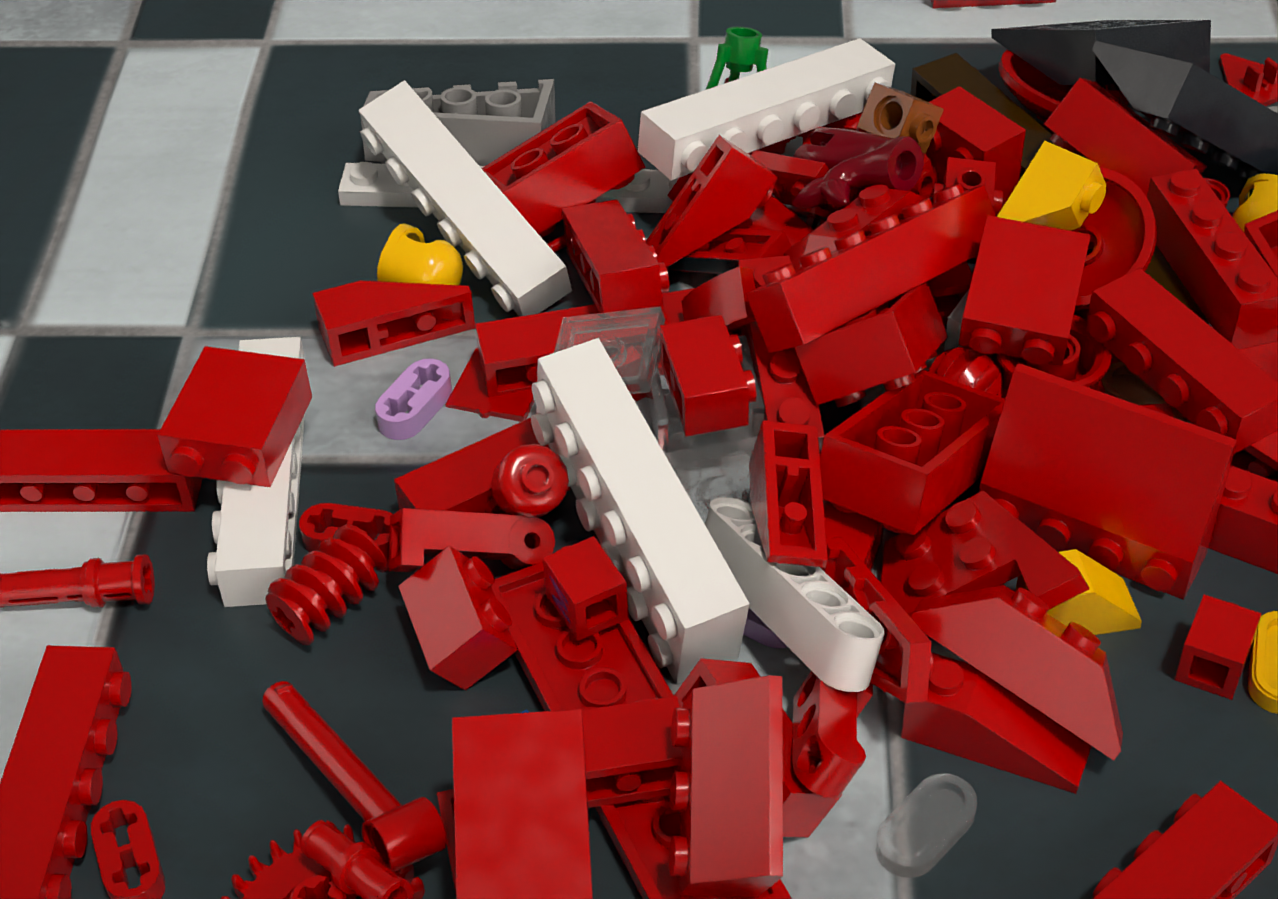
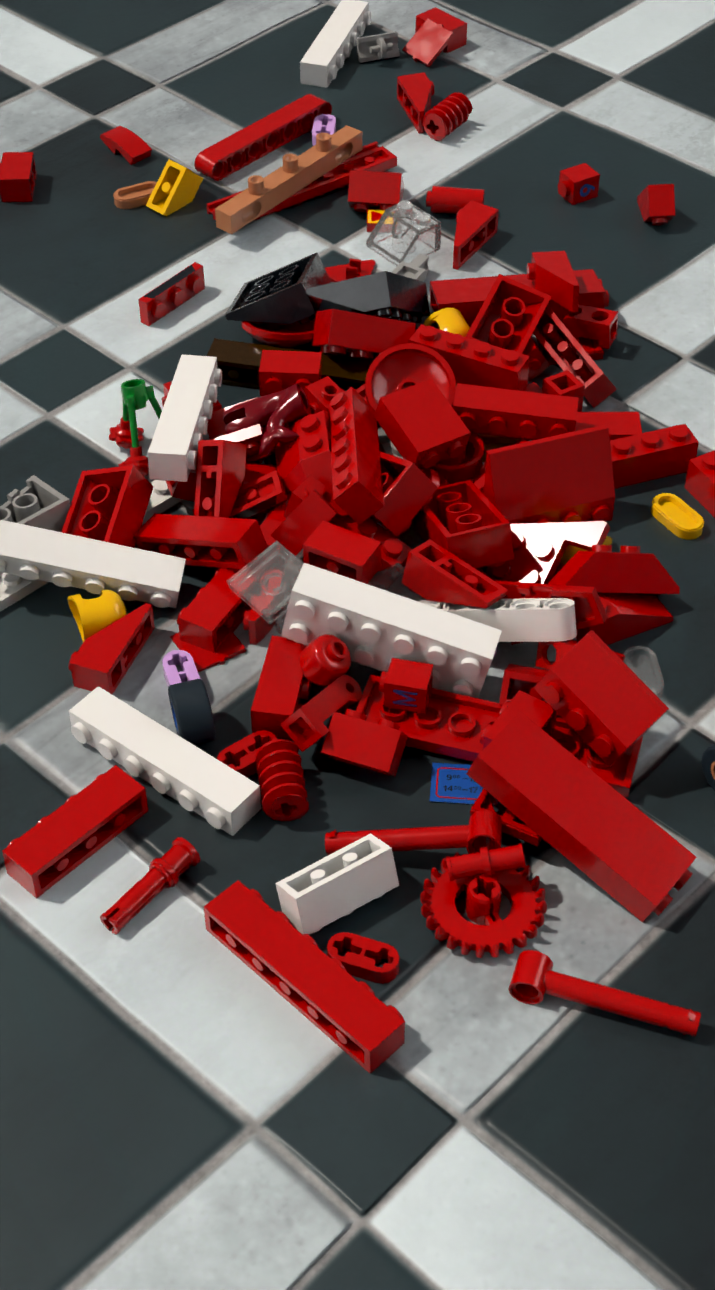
camera: 50 degrees left, 0 degrees up
red brick [157,346,312,487] -> none
dark orange brick [857,82,944,154] -> none
yellow slope [997,141,1106,231] -> none
red brick [1175,594,1262,700] -> none
none -> black wheel [168,679,216,745]
none -> white brick [275,833,399,935]

